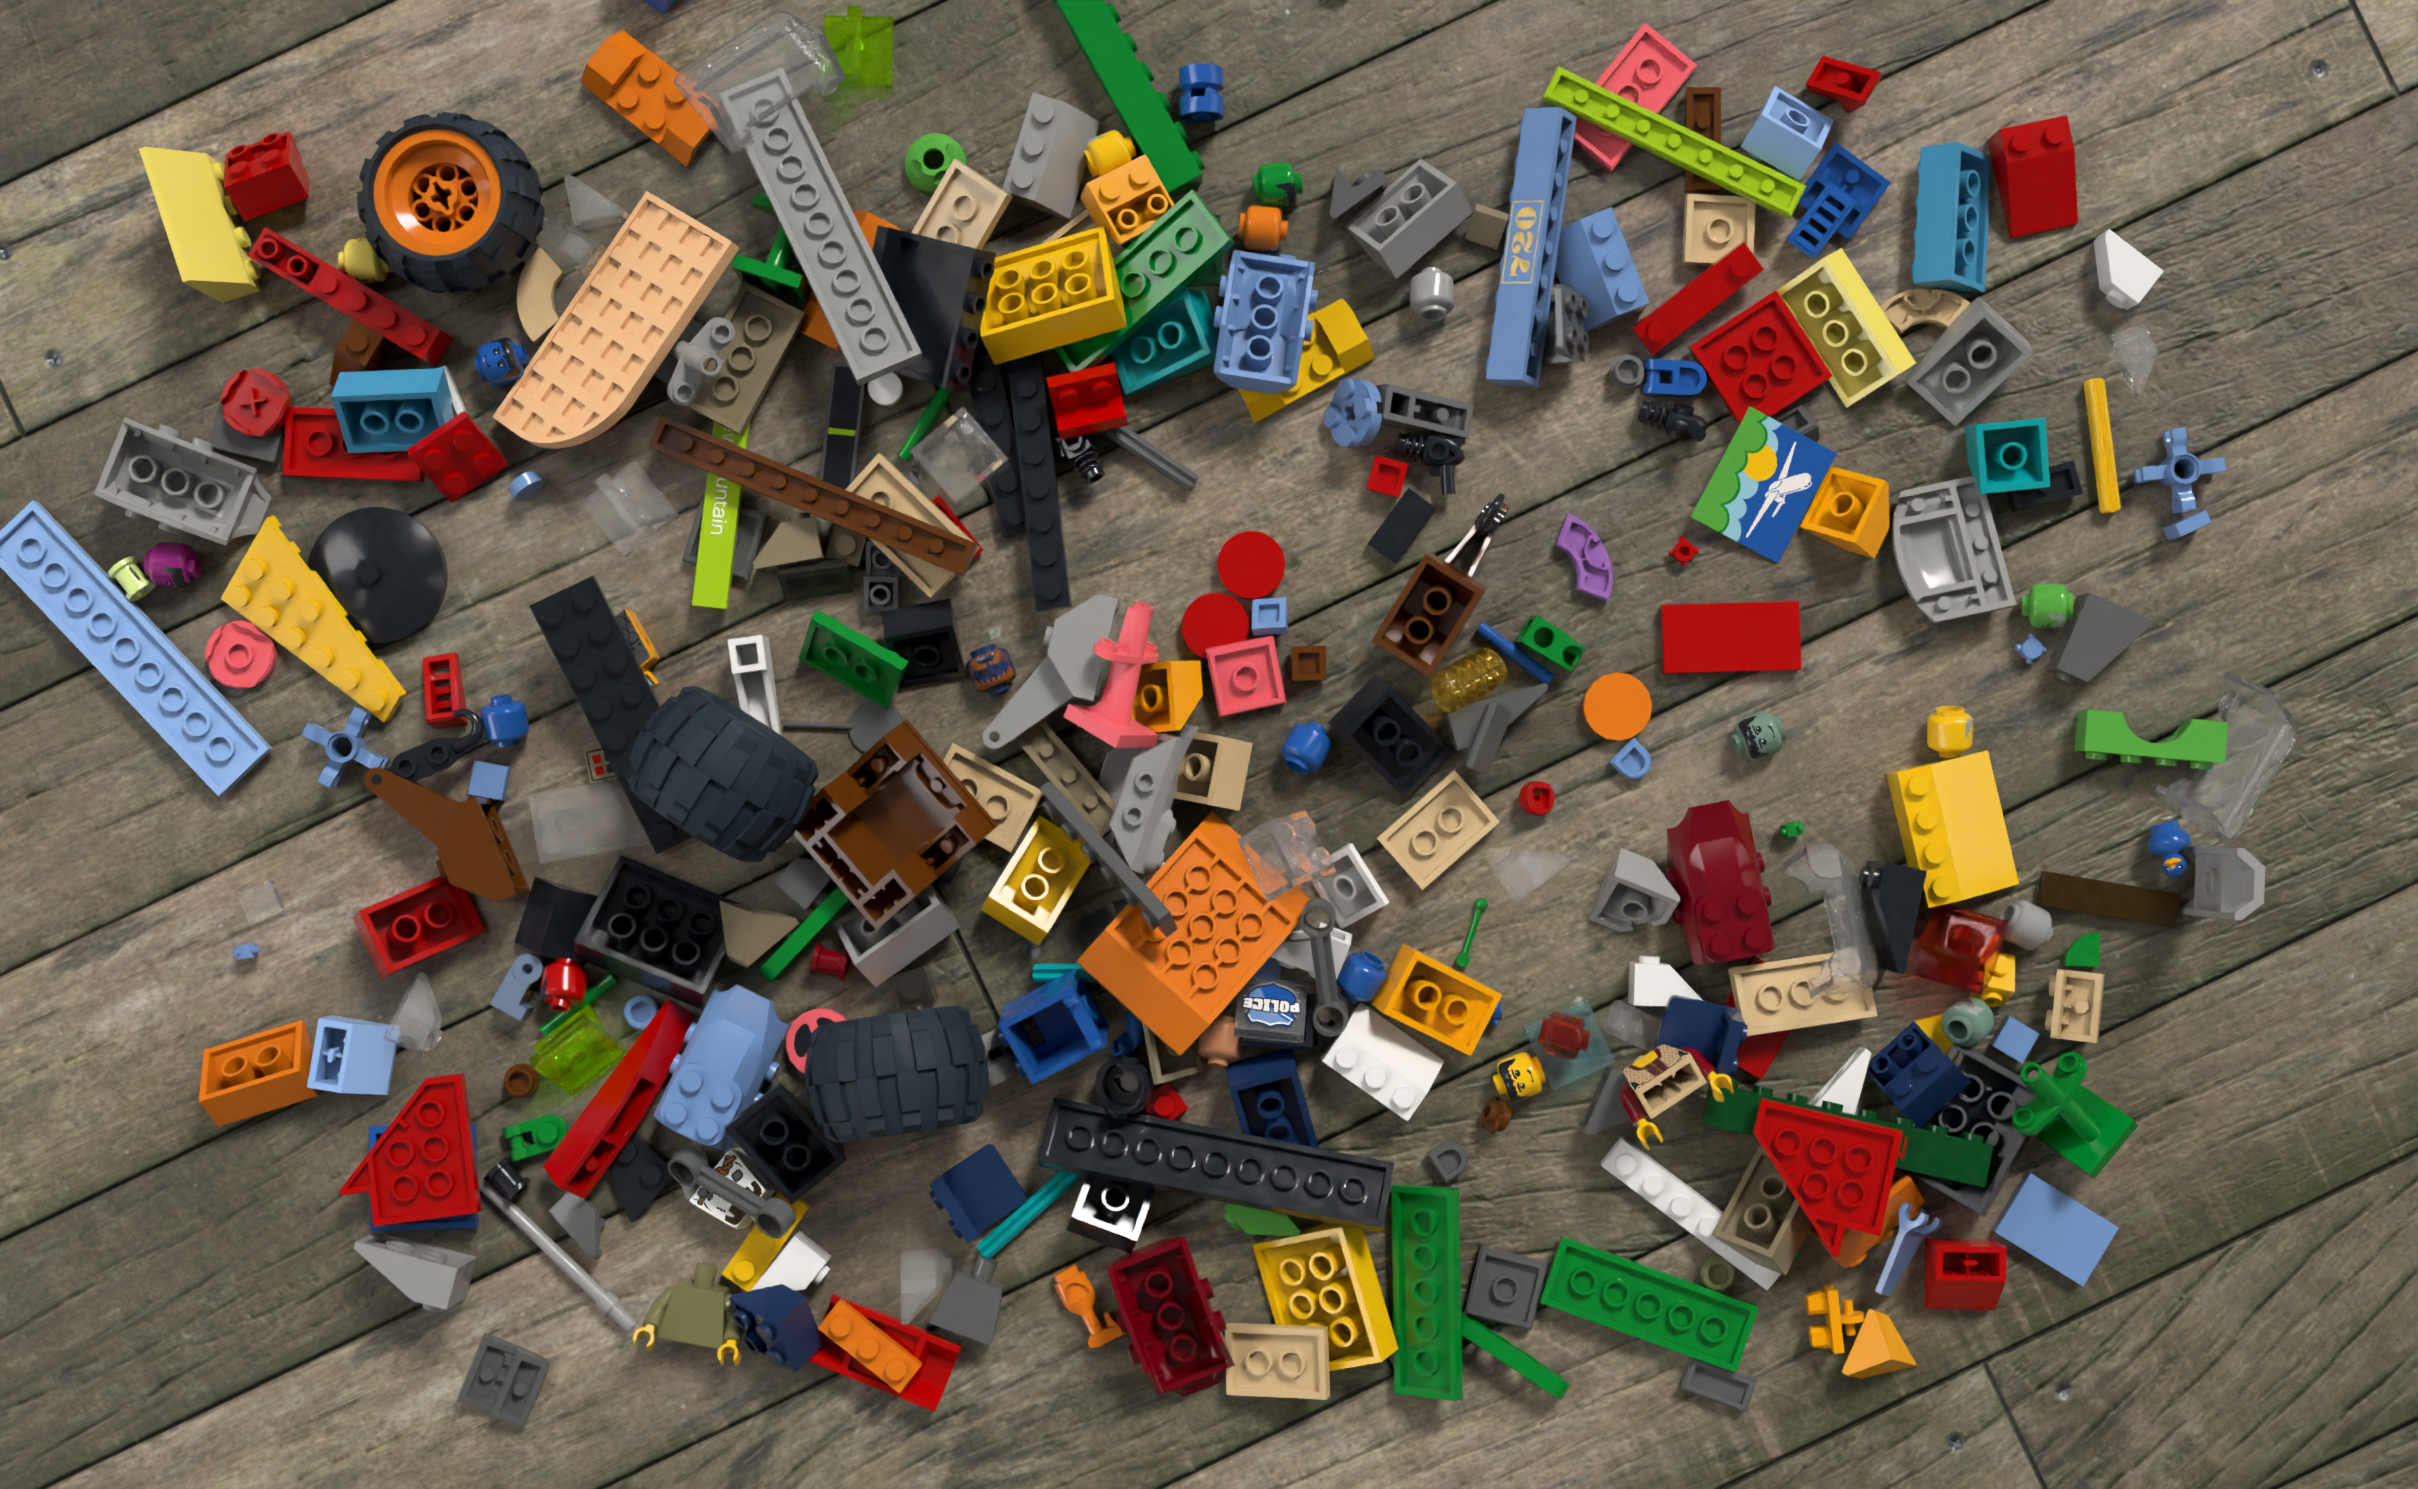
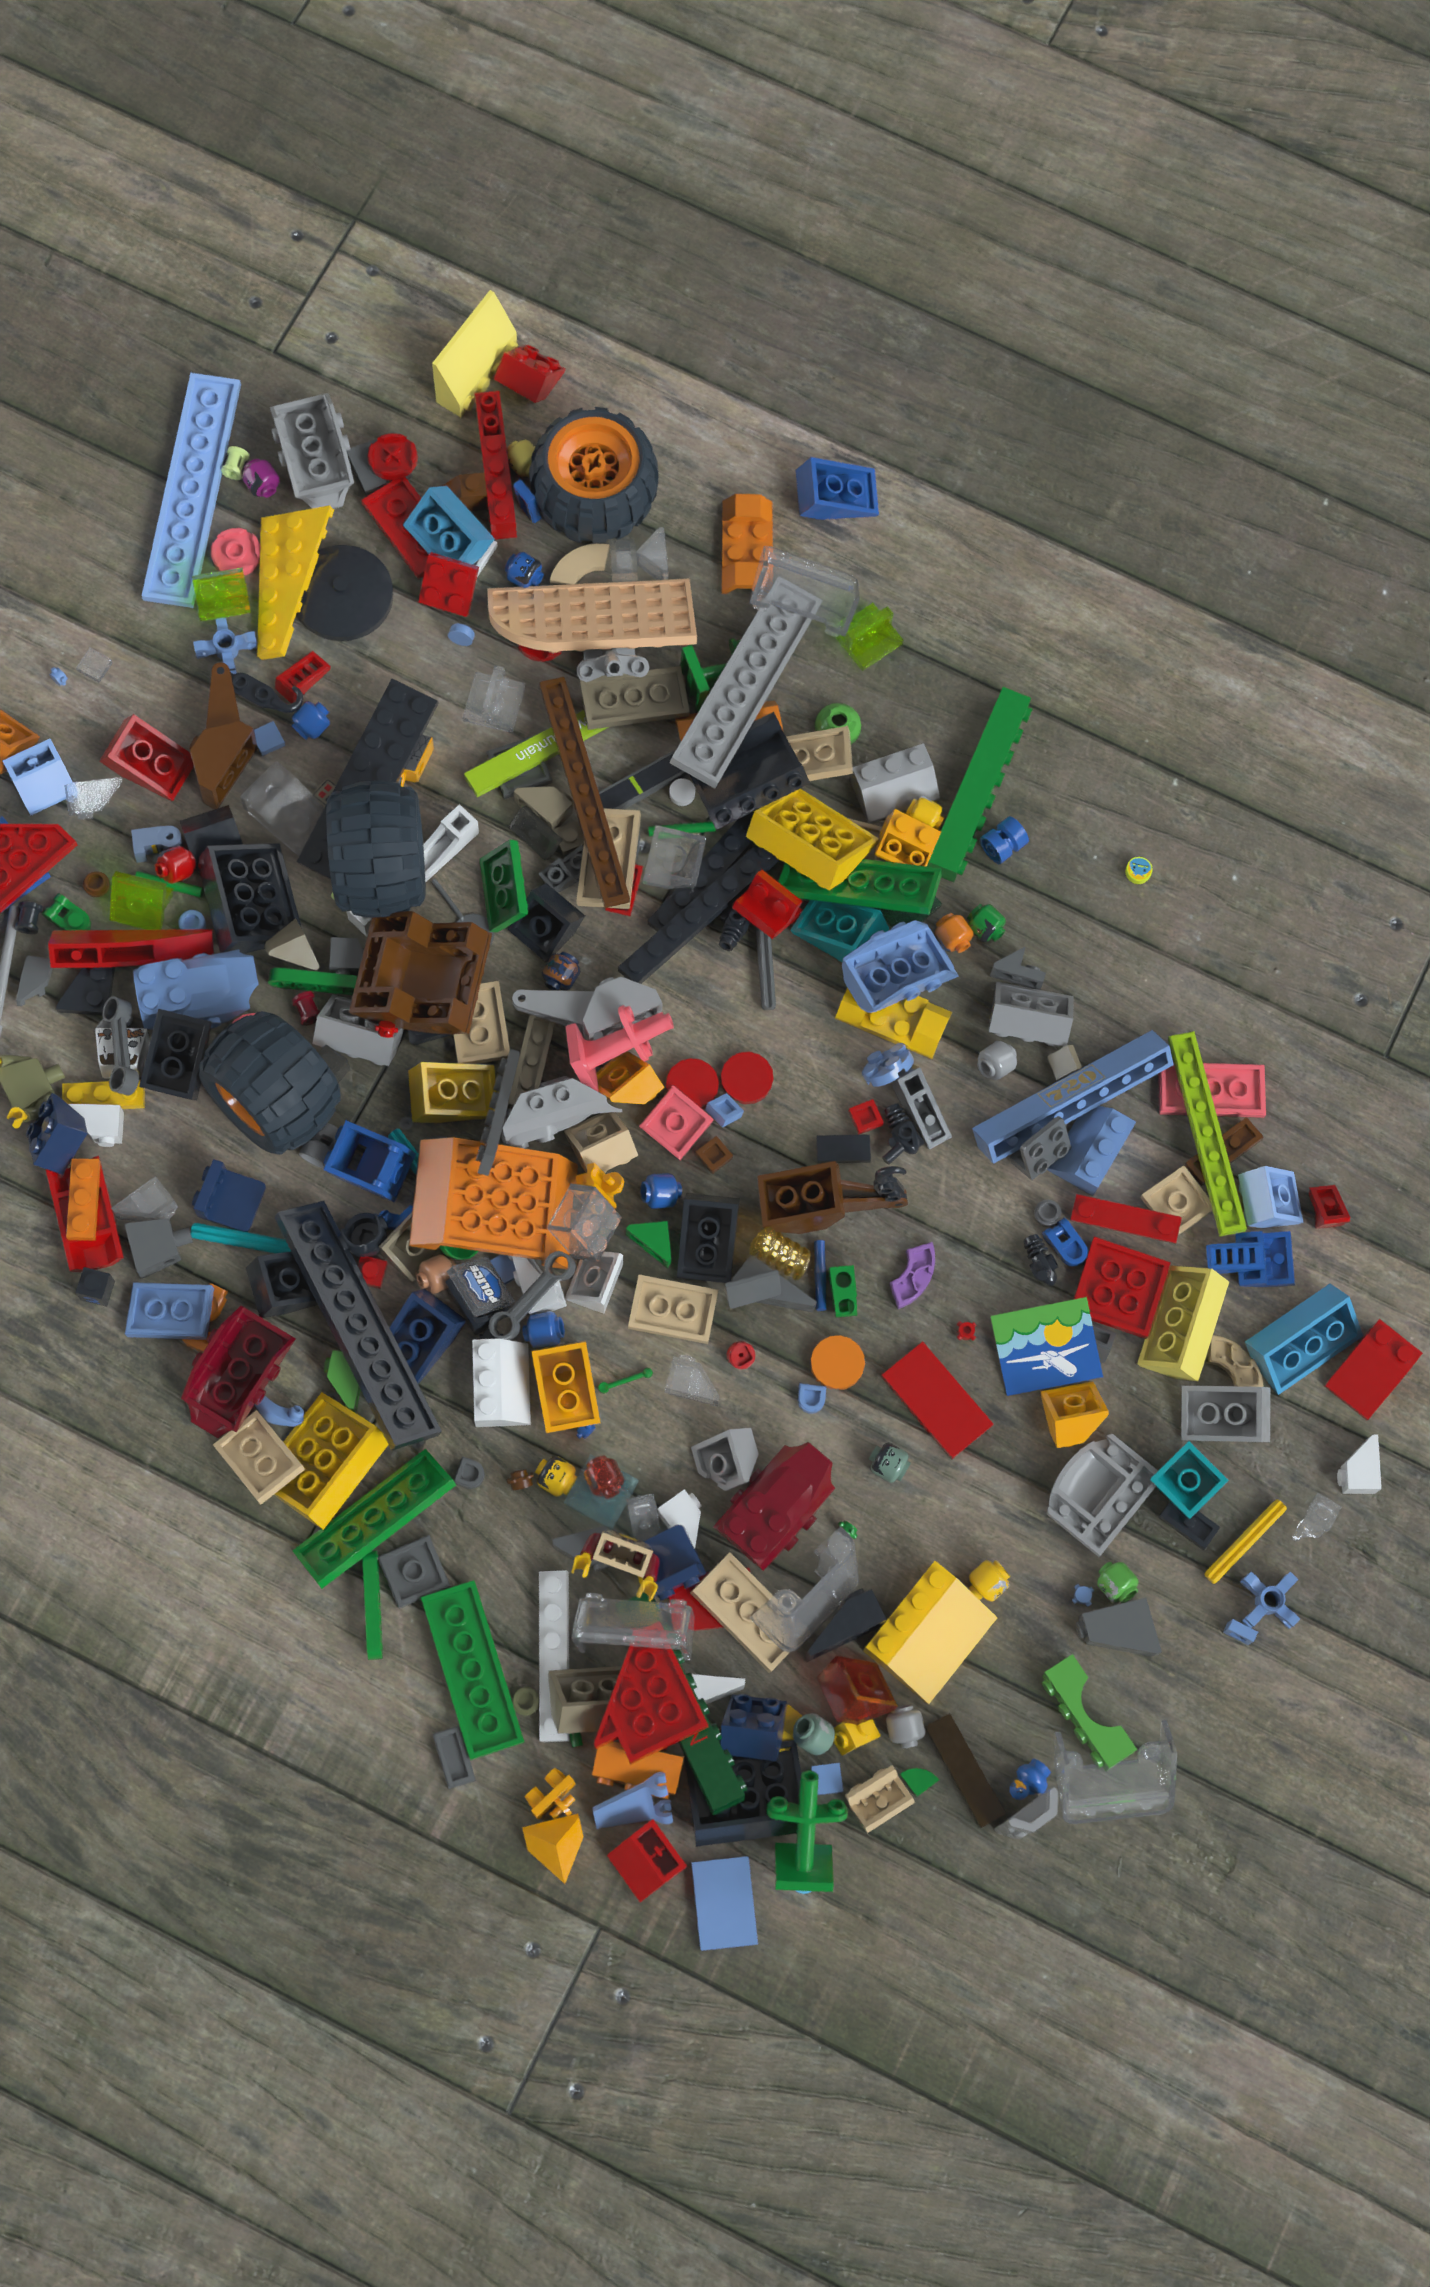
camera: 50 degrees right, 15 degrees down
none -> black brick [75,1267,115,1307]
none -> medium blue tile [125,1282,214,1340]
none -> clear neon green bracket [192,568,251,621]
none -> medium blue arm [254,1396,304,1427]
none -> red piece [375,1021,398,1038]
none -> blue tile [513,479,542,523]
none -> clear windscreen [572,1593,695,1661]
none -> light orange hips [576,1163,624,1210]
none -> green slope [626,1221,671,1268]

